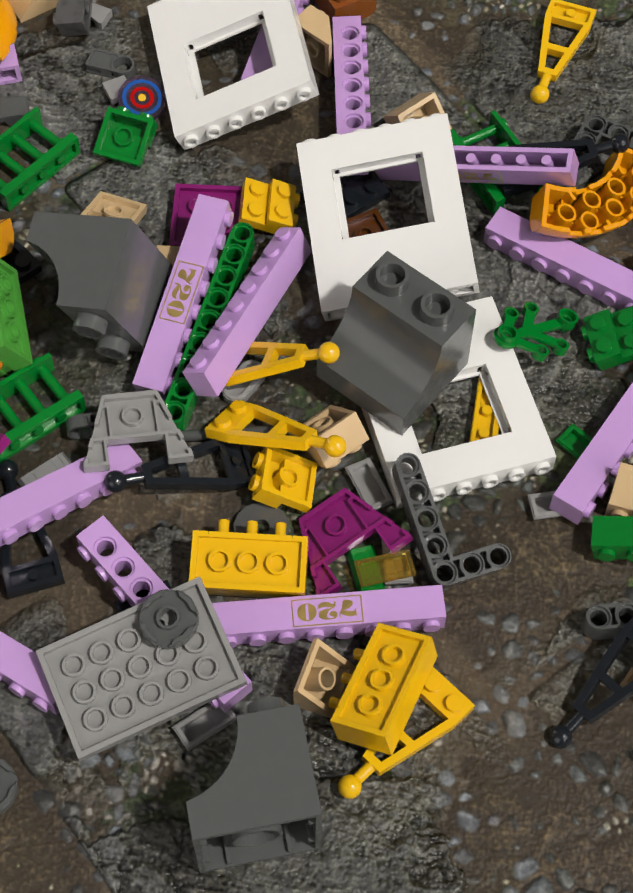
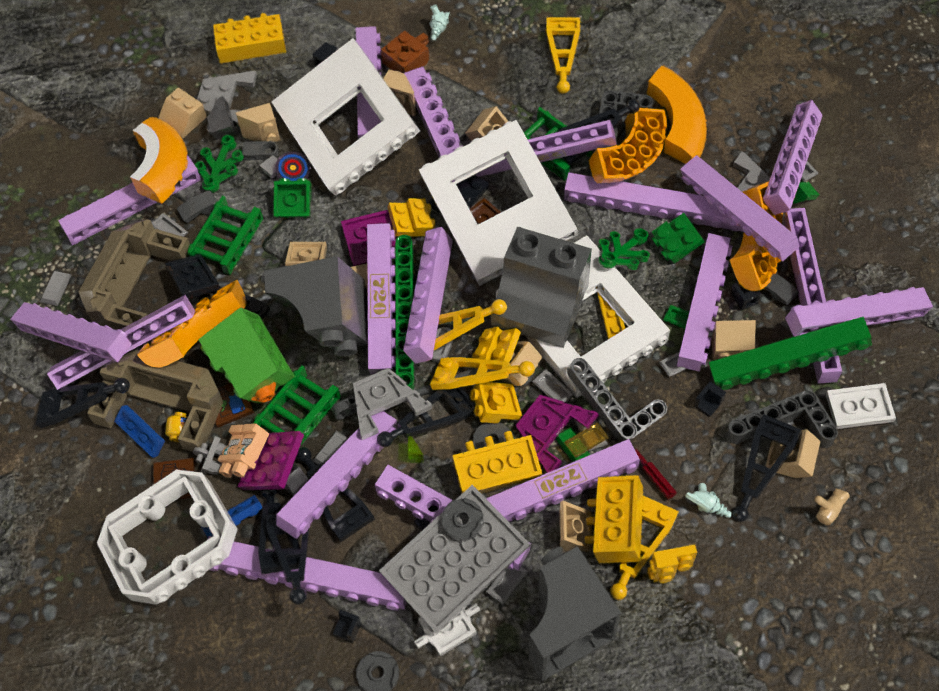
camera: 15 degrees left, 0 degrees up
none -> green plant [195,135,244,193]
none -> tan slope [236,103,280,142]
none -> clear neon green slope [408,436,424,463]
none -> white plate [414,603,480,656]
none -> yellow plate [473,327,521,362]
none -> dark red axle [635,449,677,500]
none -> yellow plate [647,545,697,583]
none -> light aqua piece [685,483,732,518]
none -> black panel [694,381,726,417]

